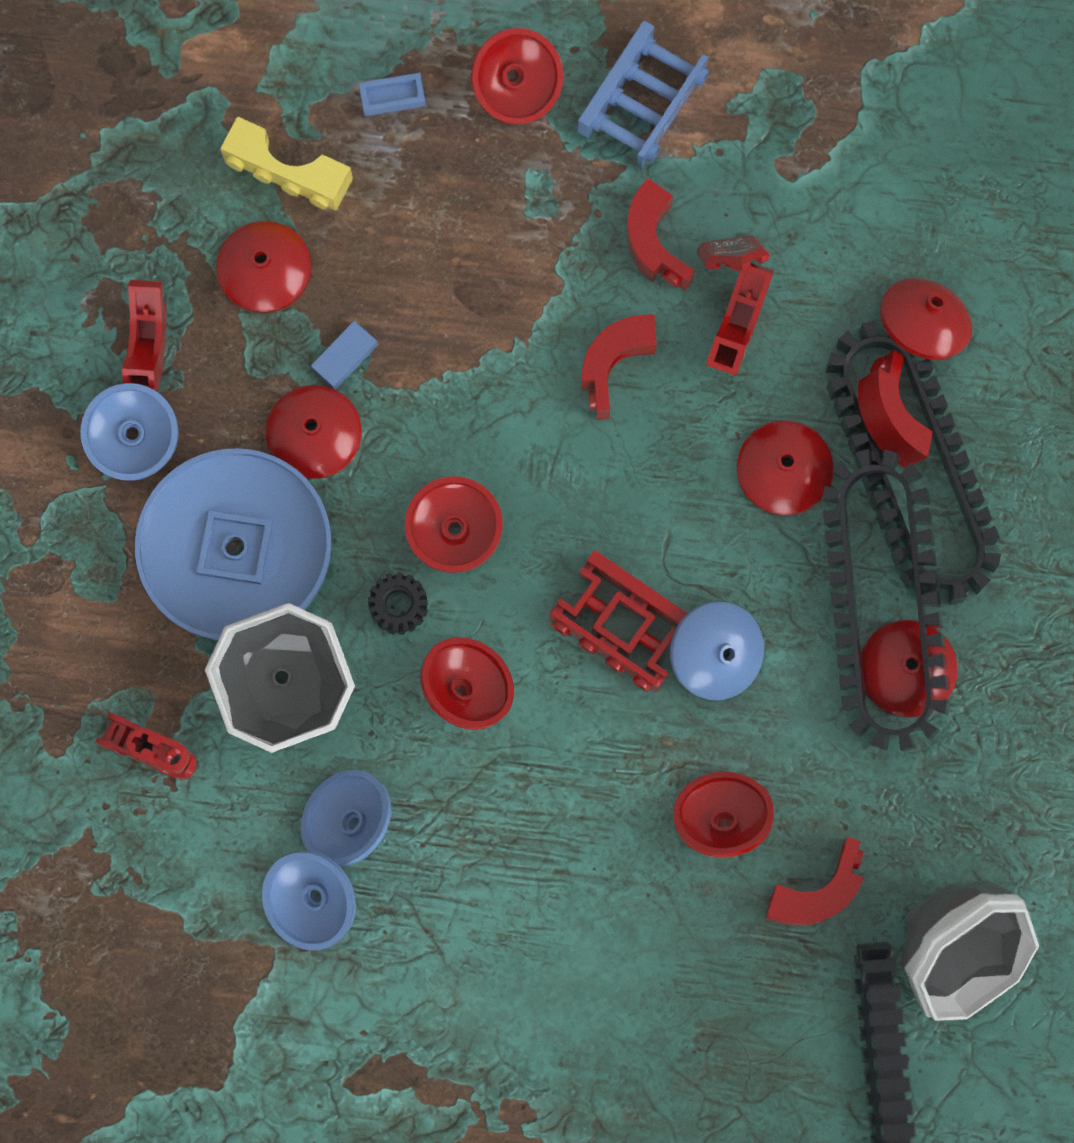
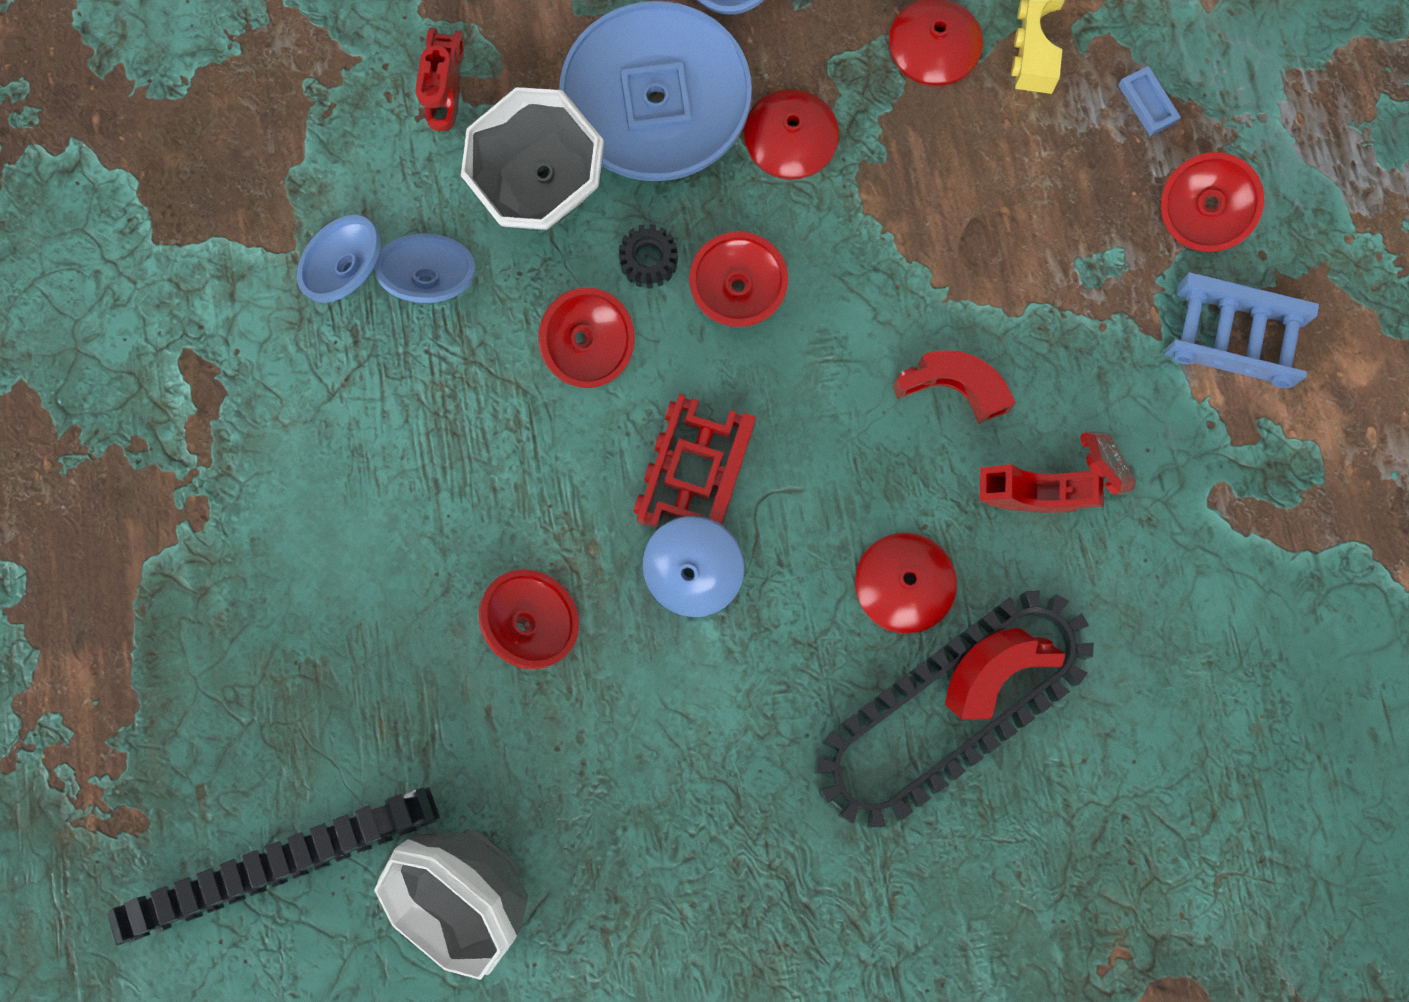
camera: 70 degrees right, 0 degrees up
medium blue tile [311,321,378,390] -> none
red arch [627,178,695,291] -> none
red arch [765,837,864,927] -> none
black piece [822,449,950,752] -> none
red dish [861,620,958,718] -> none
red dish [880,278,972,360] -> none

